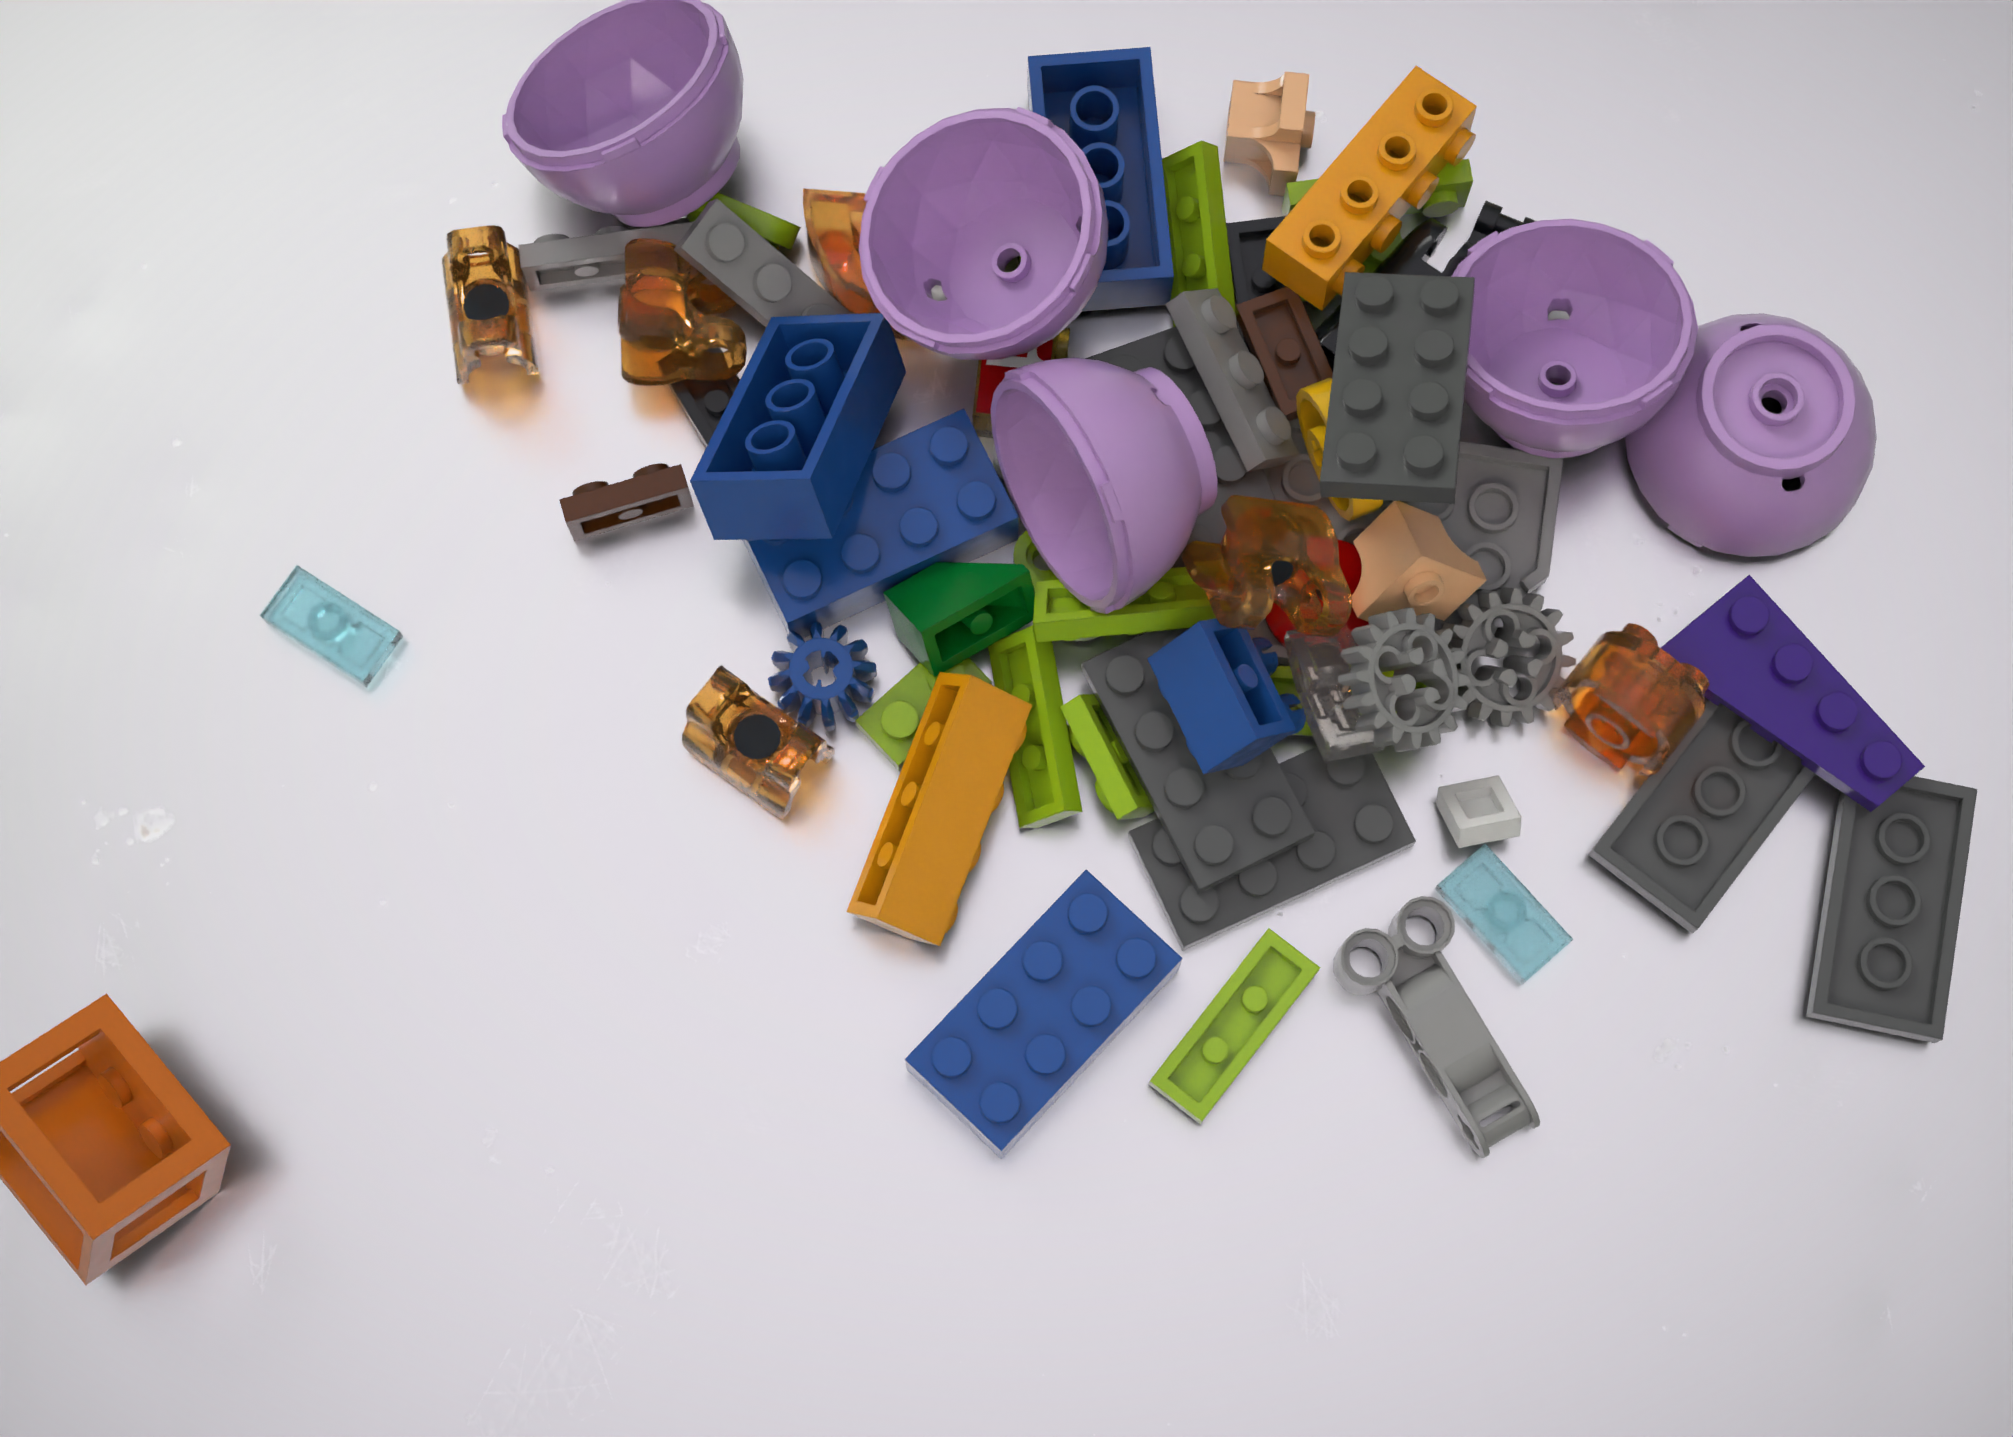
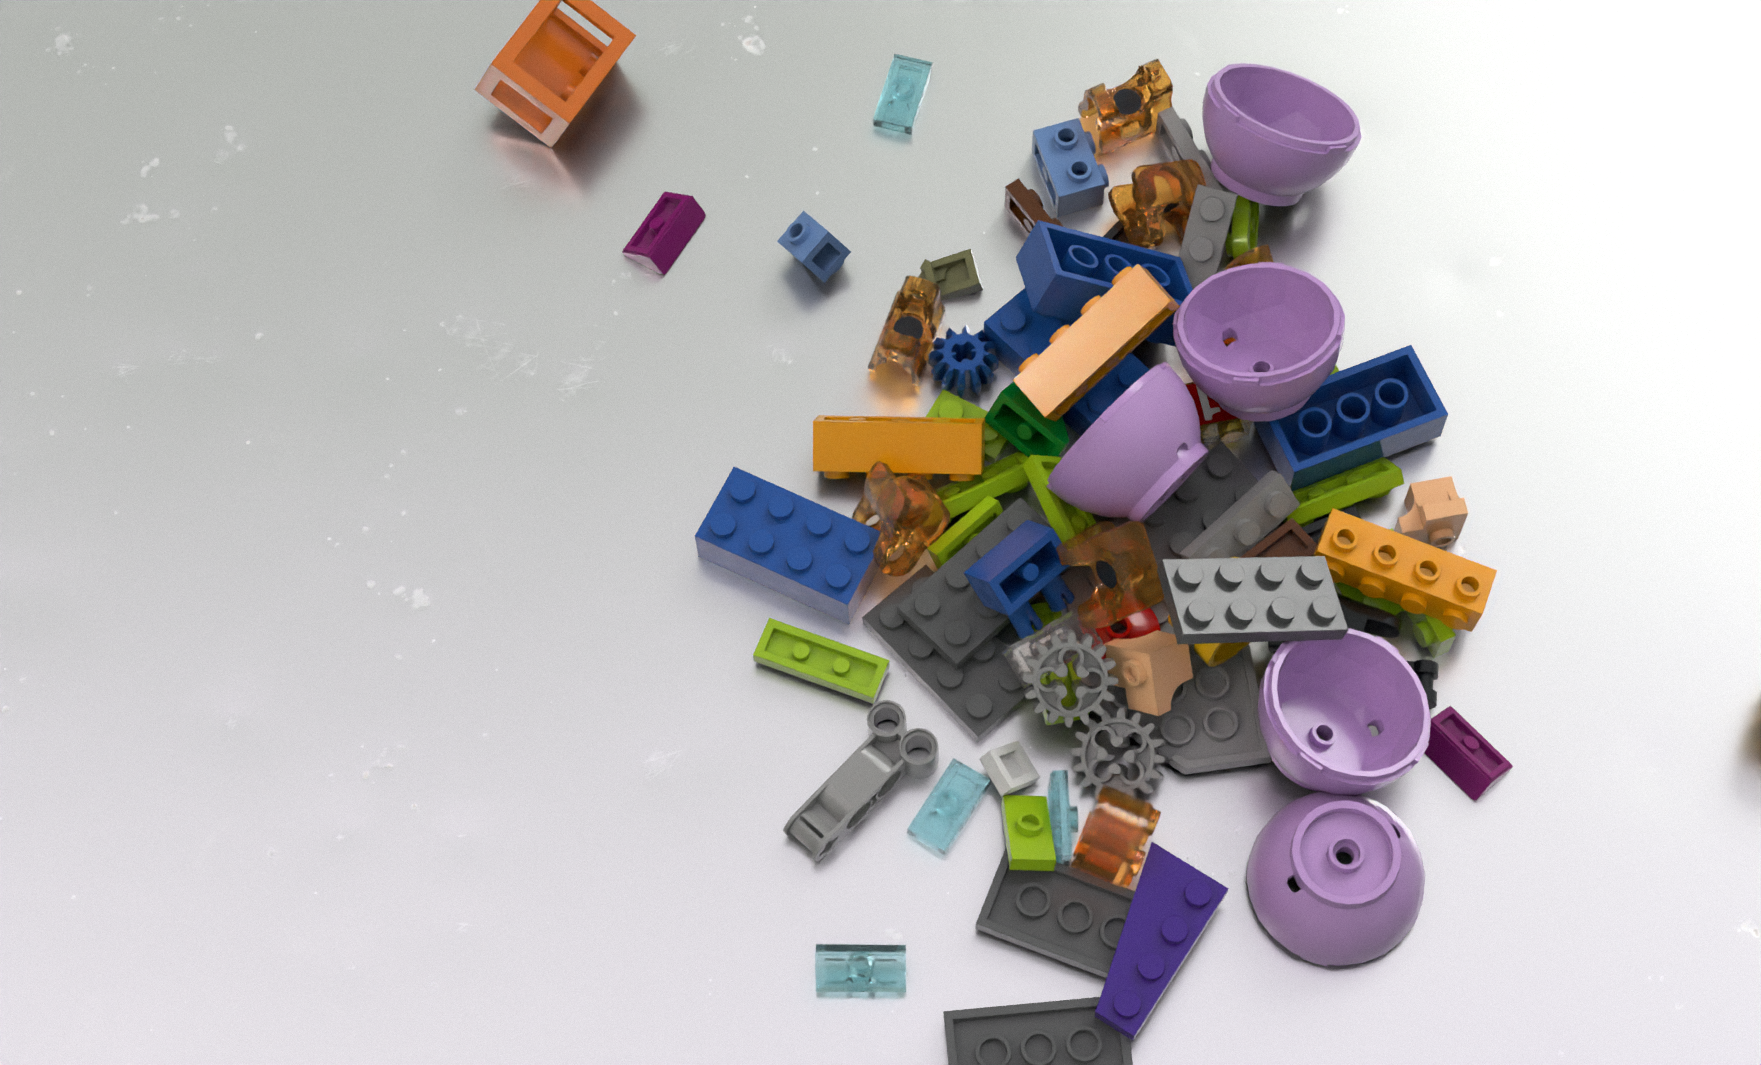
camera: 75 degrees right, 10 degrees down
none -> magenta slope [622,191,706,274]
none -> medium blue brick [777,210,851,283]
none -> clear light blue plate [815,944,906,992]
none -> clear orange piece [852,461,950,577]
none -> olive slope [903,249,983,305]
none -> lime plate [1001,795,1056,871]
none -> light orange brick [1013,264,1180,422]
none -> medium blue brick [1032,118,1109,217]
none -> clear light blue plate [1047,770,1078,866]
none -> magenta slope [1425,706,1513,800]

